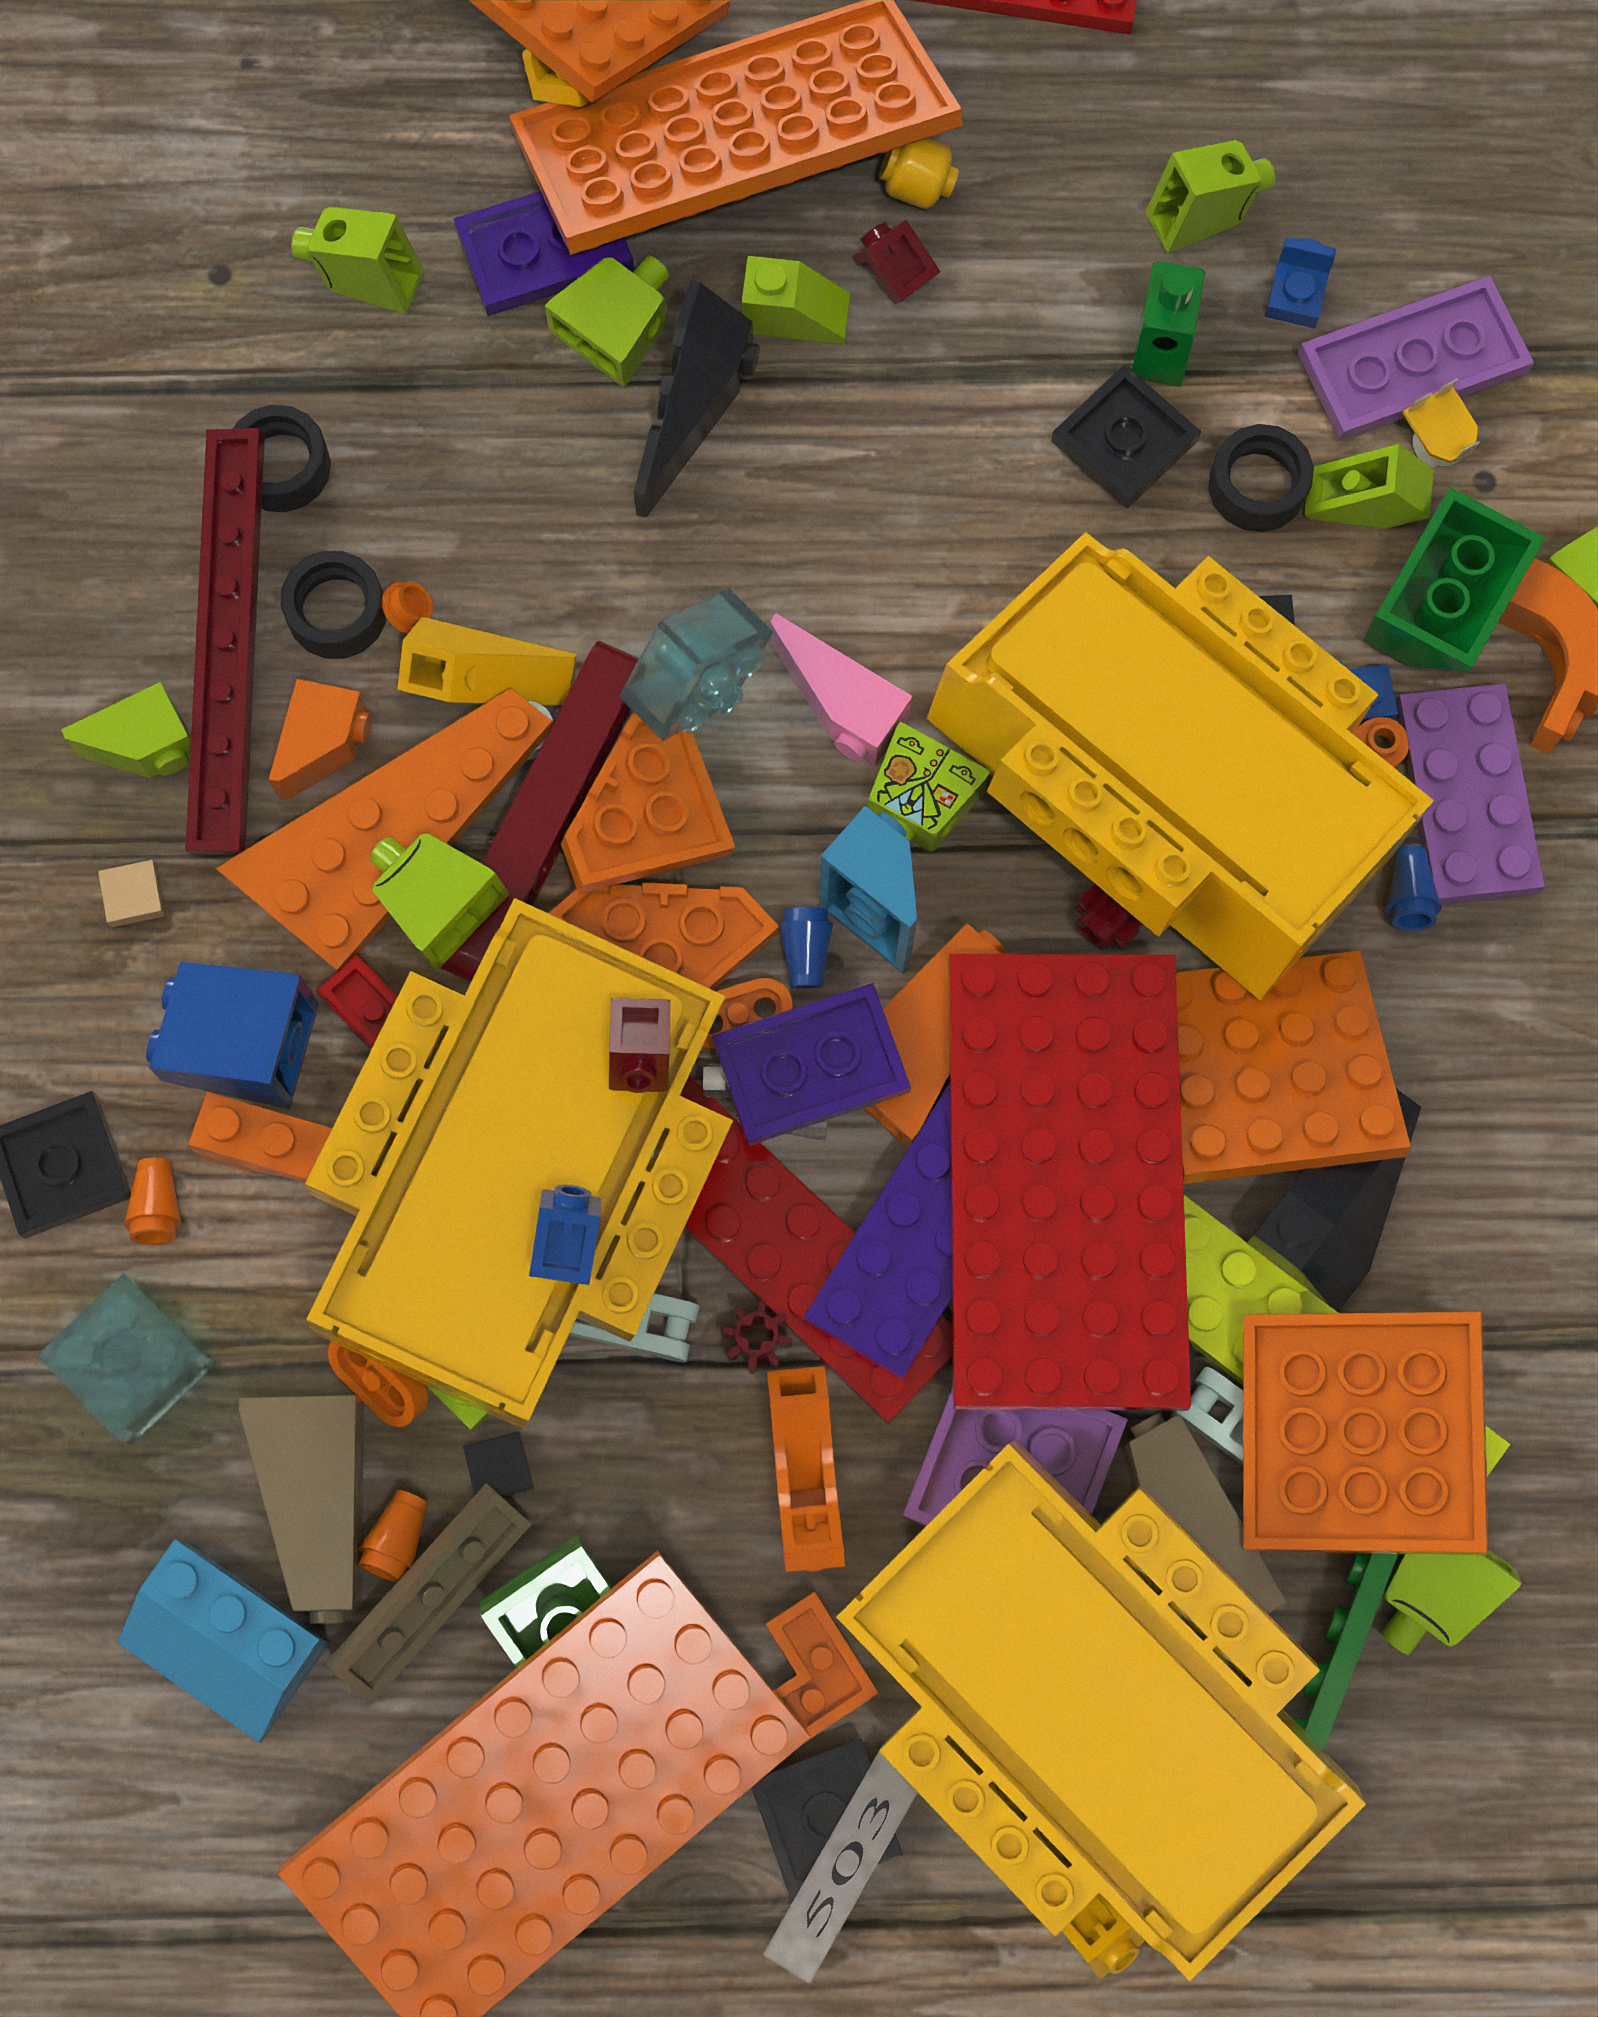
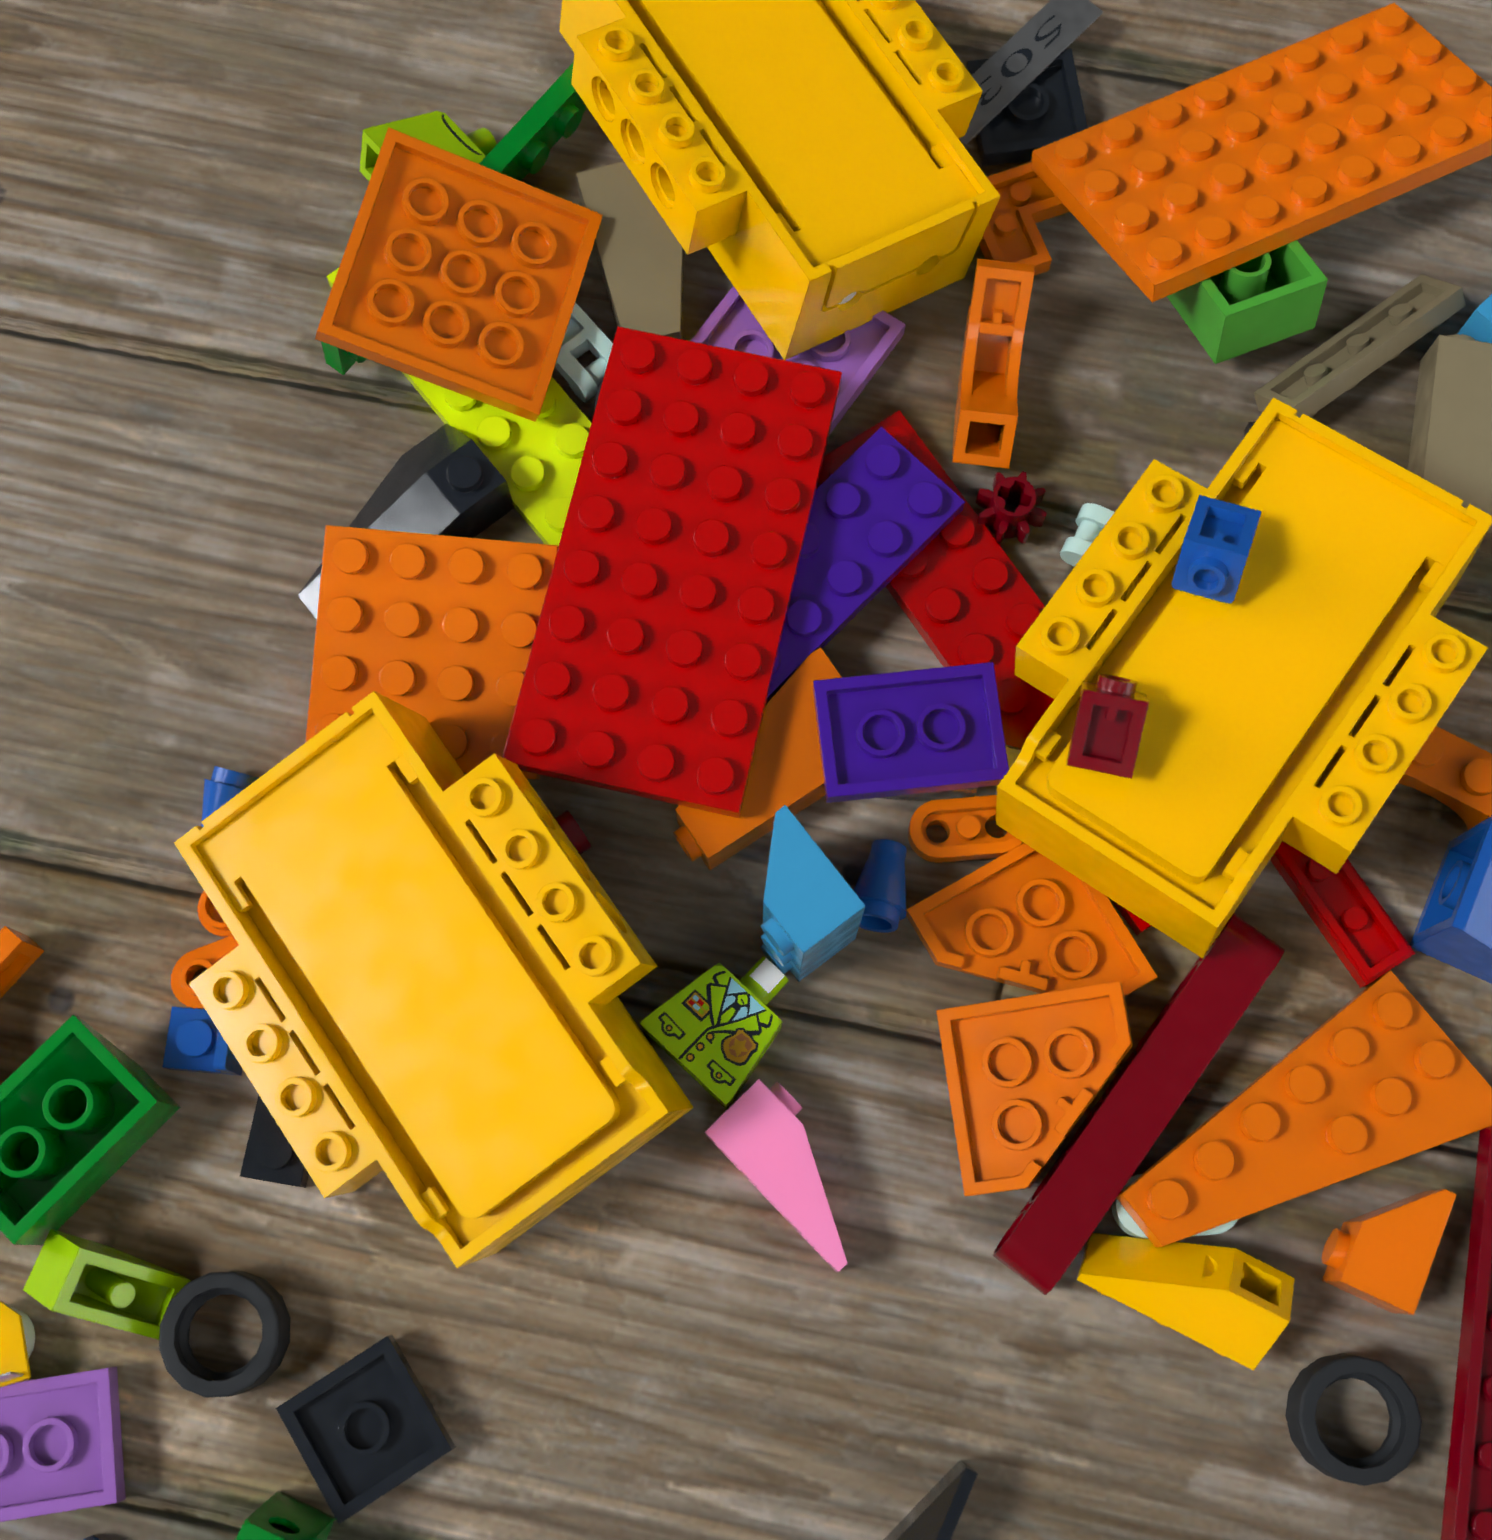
camera: 165 degrees left, 0 degrees up
orange cone [358,1490,428,1583] -> none
lime torso [370,833,510,971] -> none
orange plate [382,581,433,634] -> none
clear light blue brick [619,588,774,741] -> none
medium lavender plate [1396,683,1545,904] -> none

